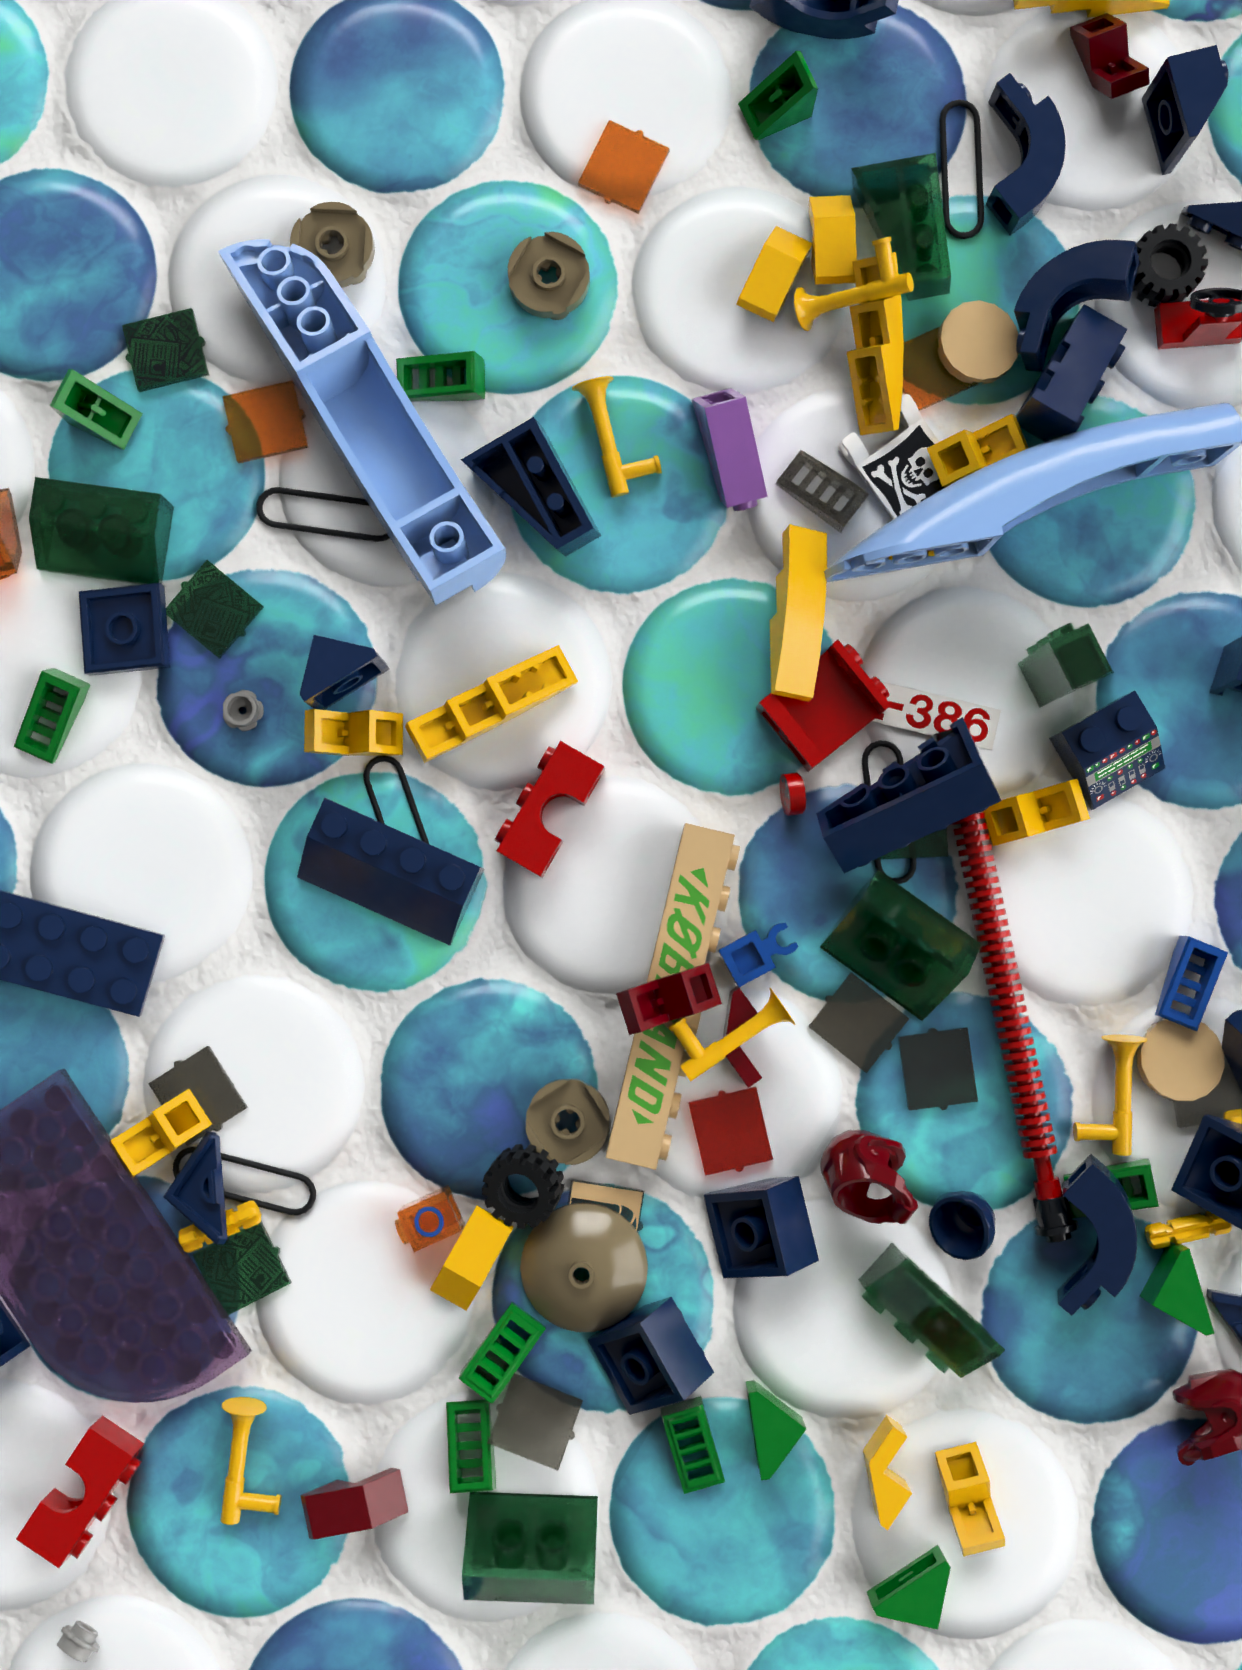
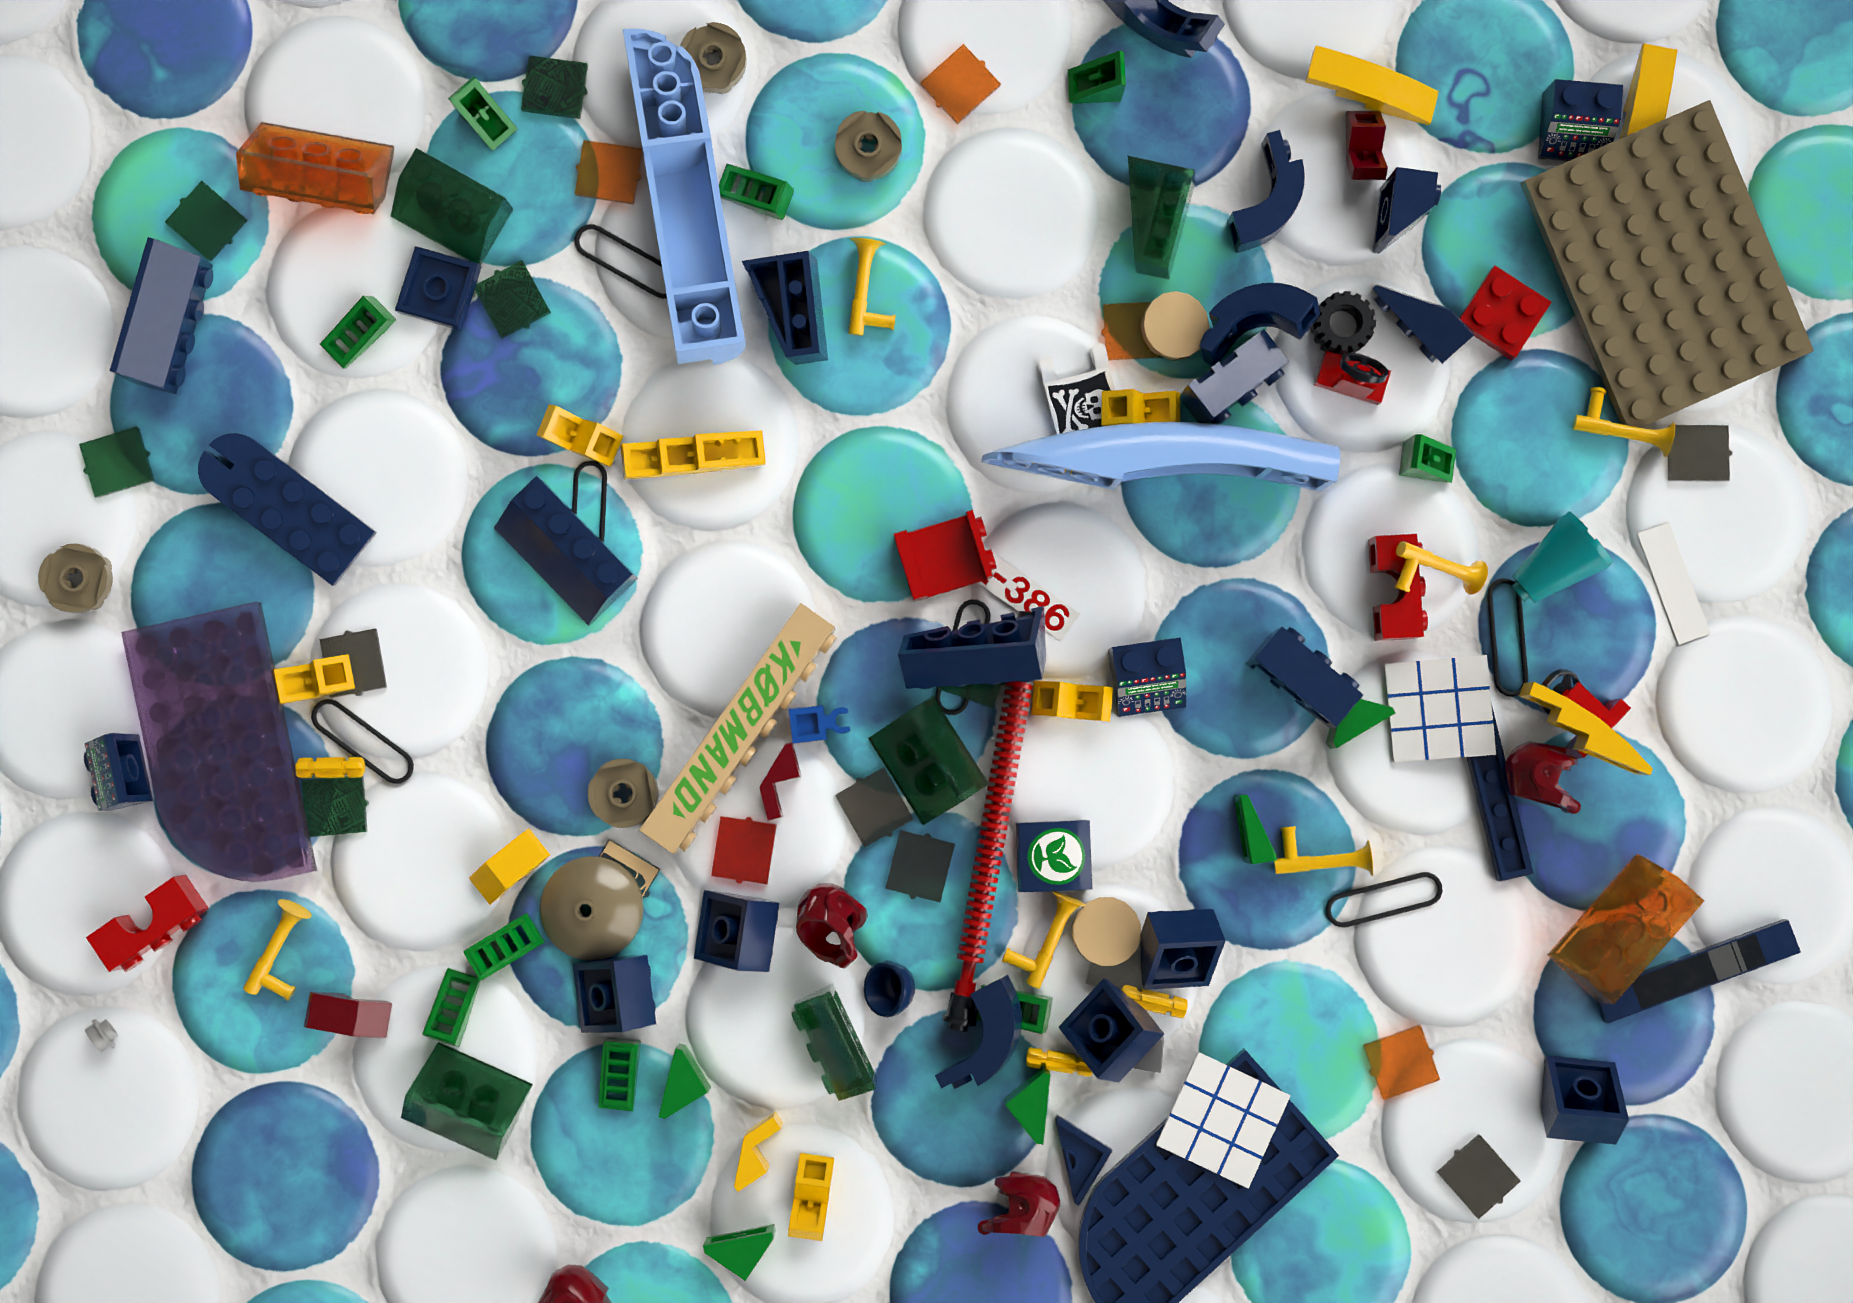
camera: 15 degrees right, 0 degrees up
dark blue tile [163,1131,228,1244] -> none
light grey plate [223,690,264,731] -> none
dark blue slope [300,635,389,710] -> none
clear orange brick [395,1185,465,1252] -> none
black tyre [482,1144,565,1229] -> none
clear smoke piece [487,1374,583,1471] -> none
red arch [495,741,605,878] -> none
dark red slope [616,963,722,1035] -> none
yellow piece [668,988,796,1082] -> none
medium lavender slope [692,388,768,511] -> none
yellow slope [736,226,812,322] -> none
yellow slope [770,524,827,702] -> none
clear smoke slope [775,450,869,533] -> none
red tile [780,772,806,816] -> none
yellow piece [794,237,914,331] -> none
yellow slope [808,195,857,285] -> none
yellow slope [847,252,904,435] -> none
black piece [939,100,984,239] -> none
clear green wedge [1018,623,1114,708] -> none
blue slope [1155,936,1228,1031] -> none
none -> slope [1016,820,1093,892]

